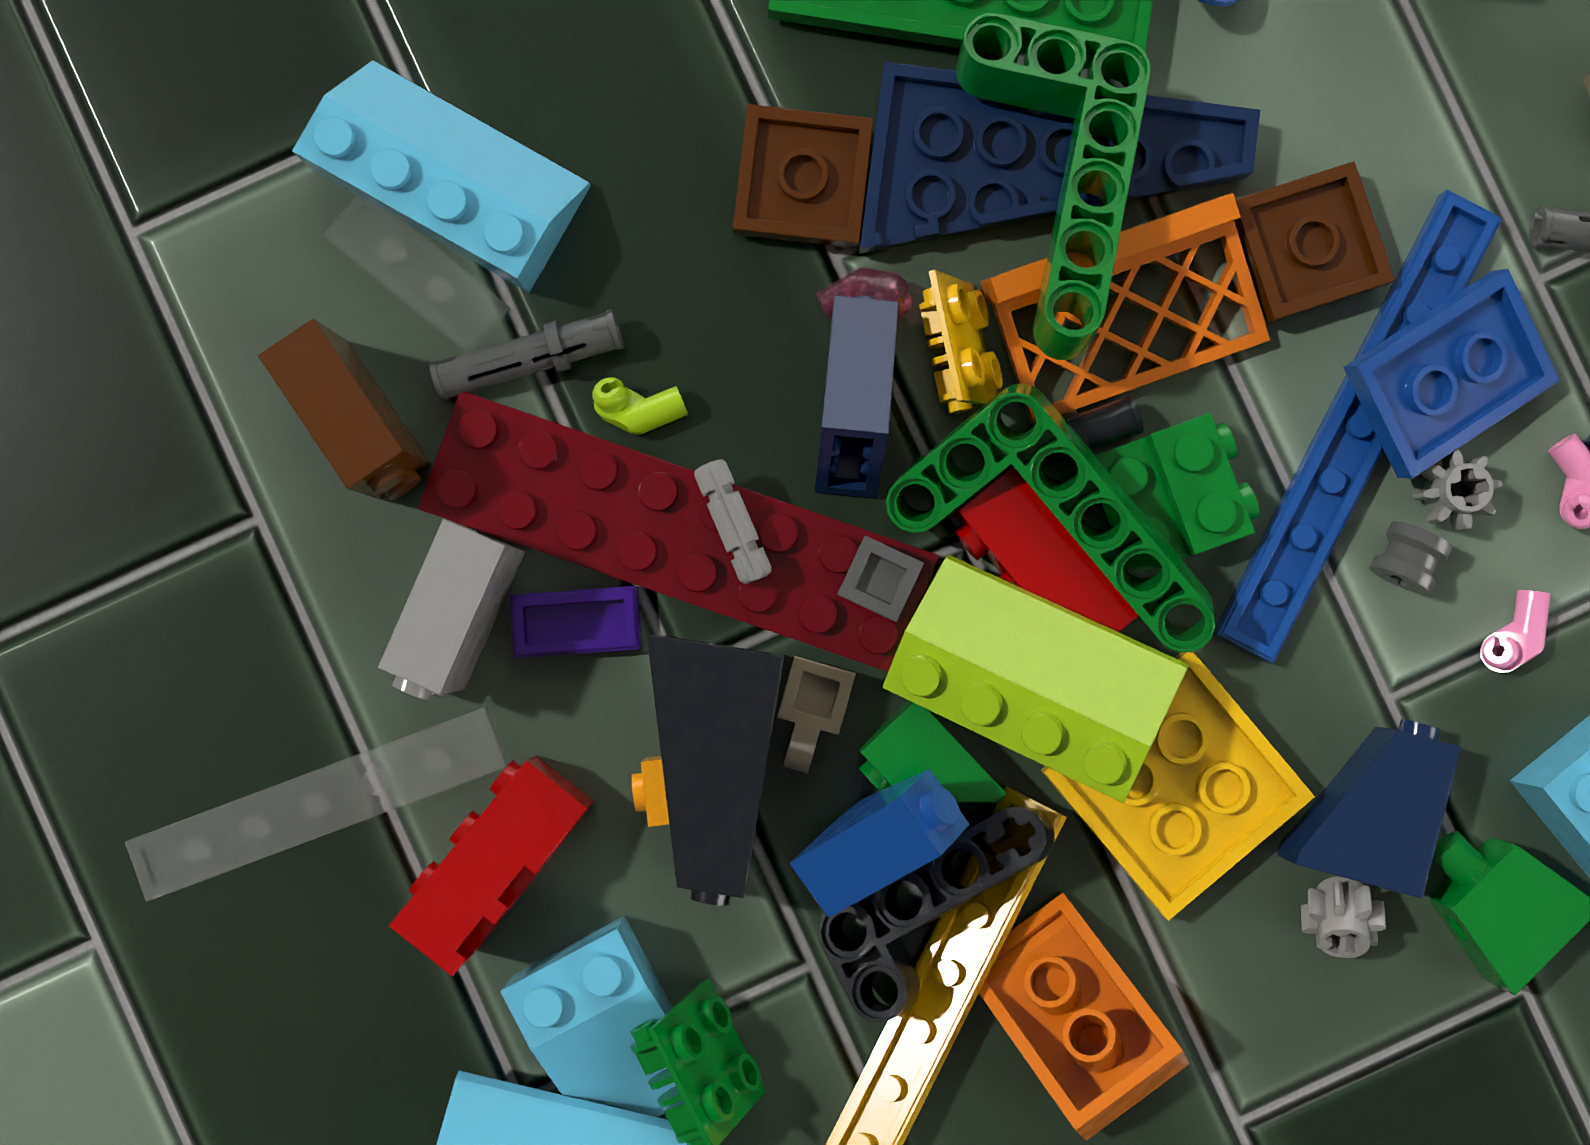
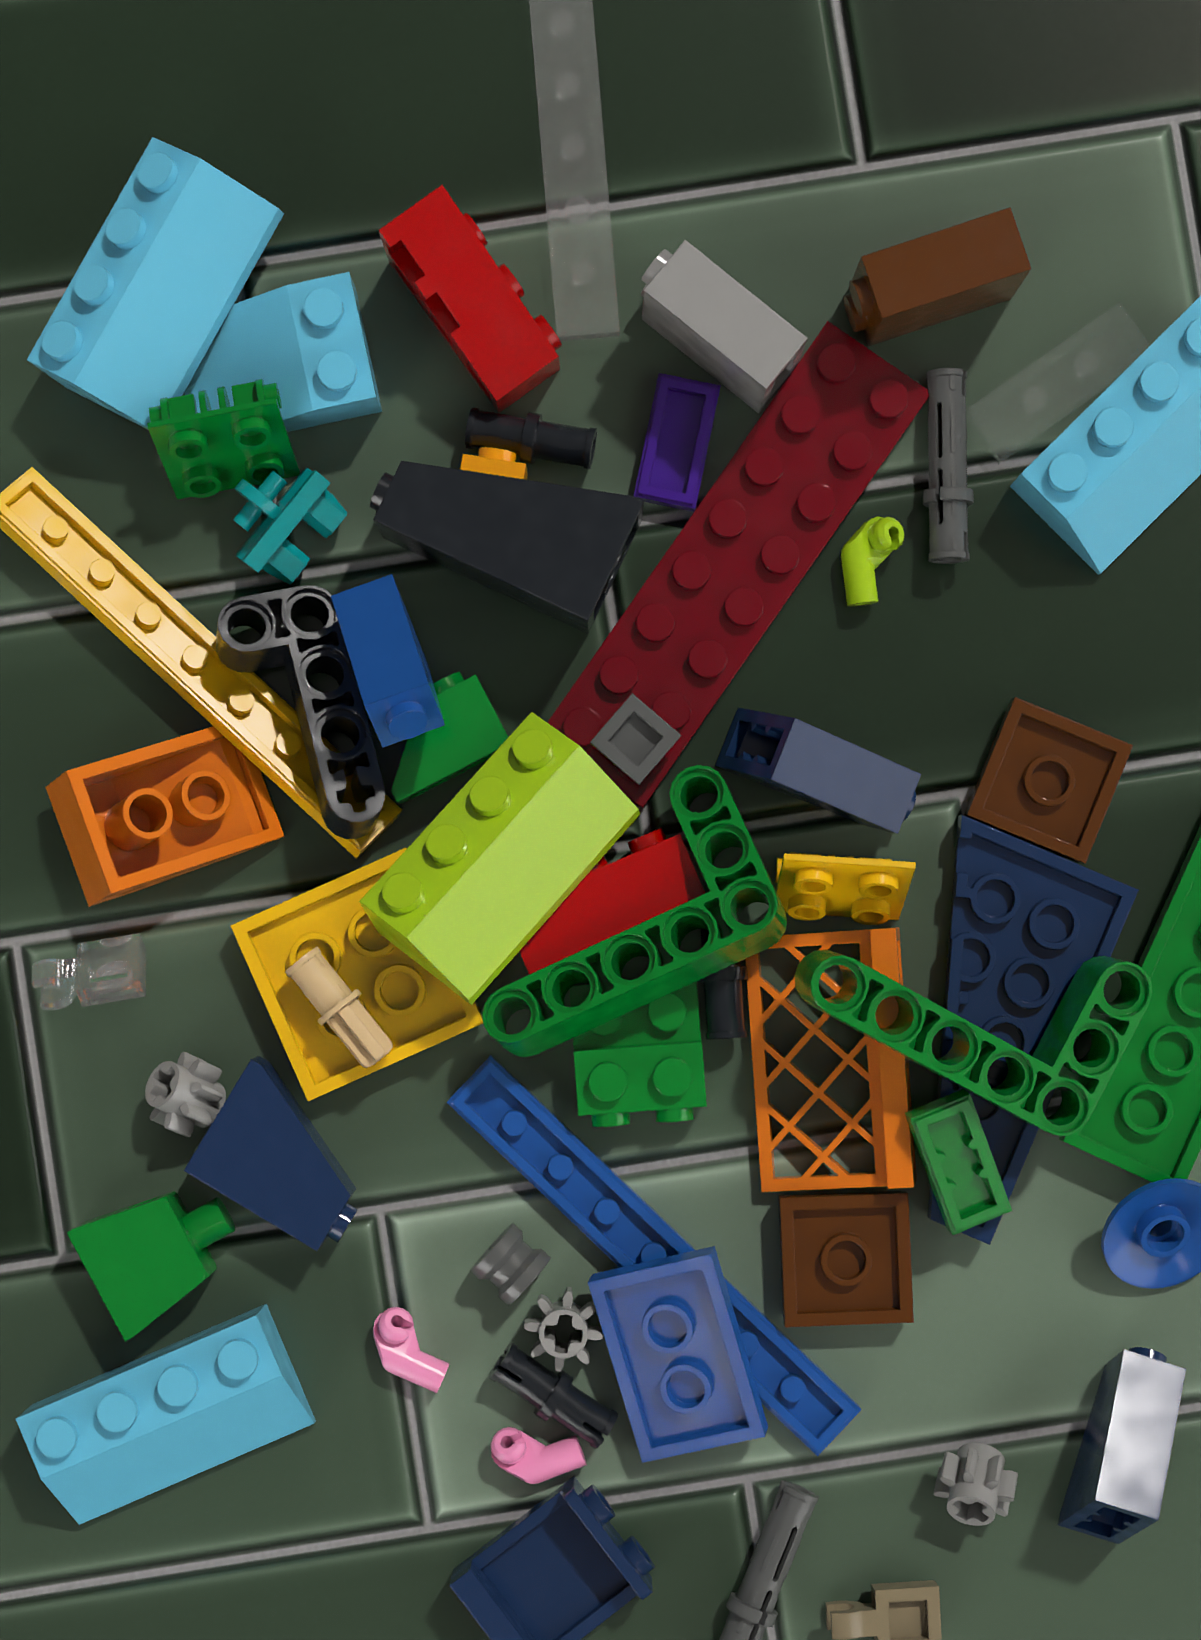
camera: 110 degrees right, 0 degrees up
light grey axle [694,459,771,584] -> none
dark tan plate [777,656,856,774] -> none
clear pink arm [815,267,912,321] -> none
none -> clear plate [31,933,146,1010]
none -> teal hips [233,467,347,584]
none -> tan axle [285,947,393,1068]
none -> black pin [465,407,597,469]
none -> black pin [489,1343,618,1449]
none -> green plate [905,1089,1012,1235]
none -> light grey gear [934,1443,1018,1526]

